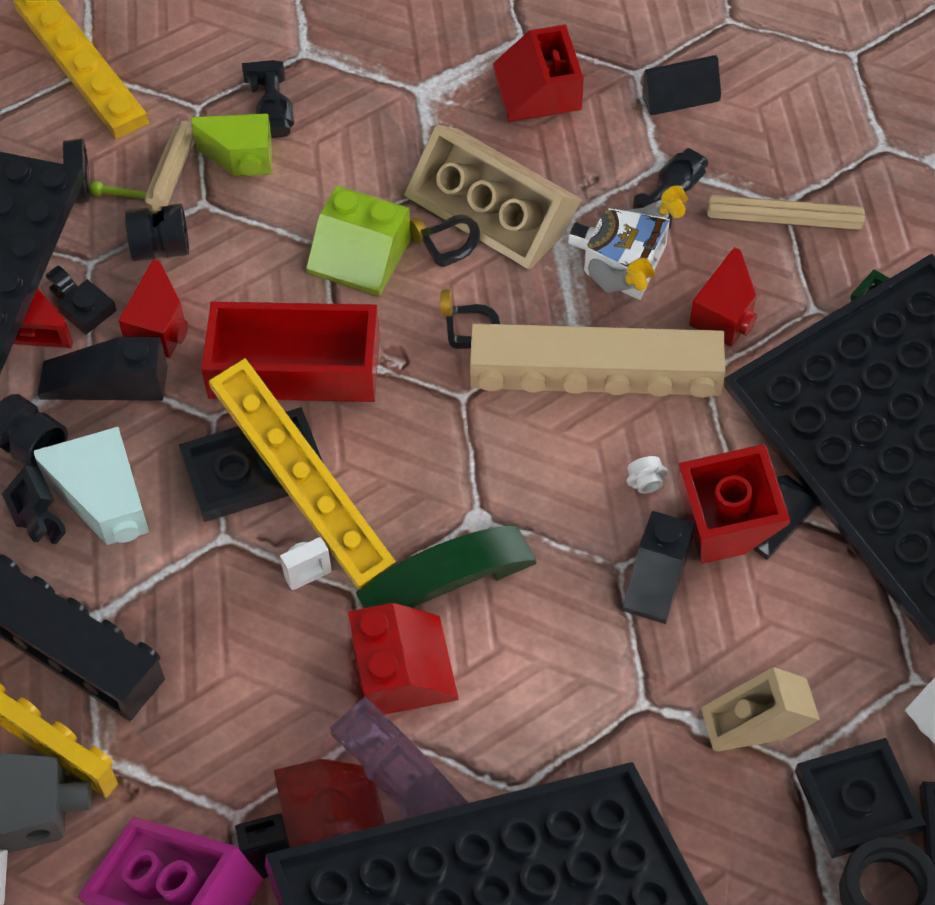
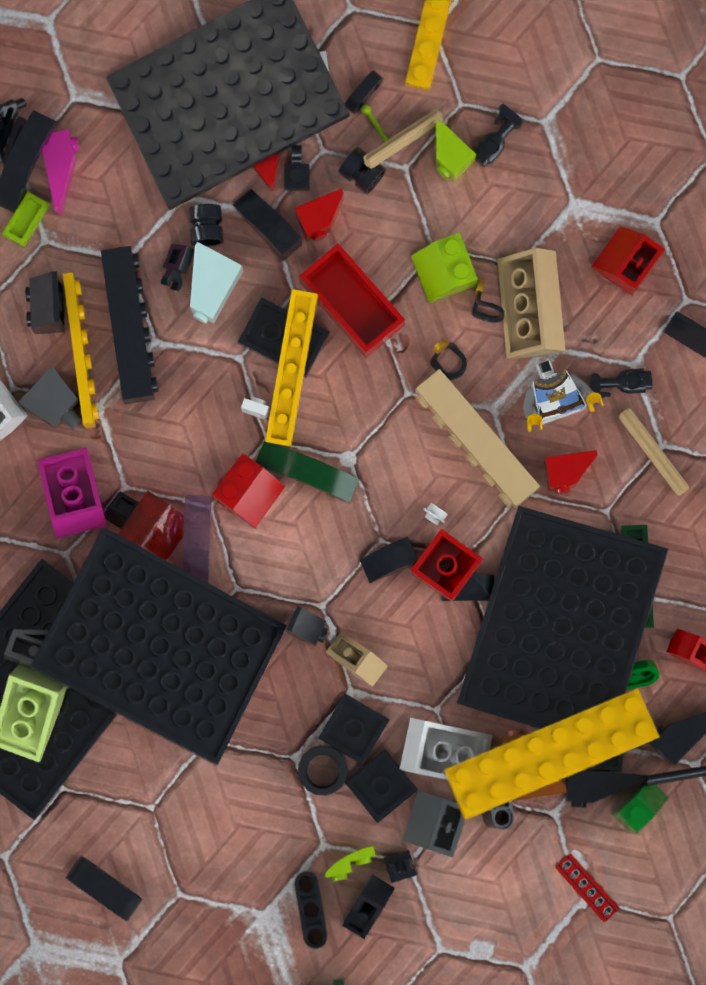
camera: 45 degrees right, 25 degrees up
none -> black slope [286,606,329,647]

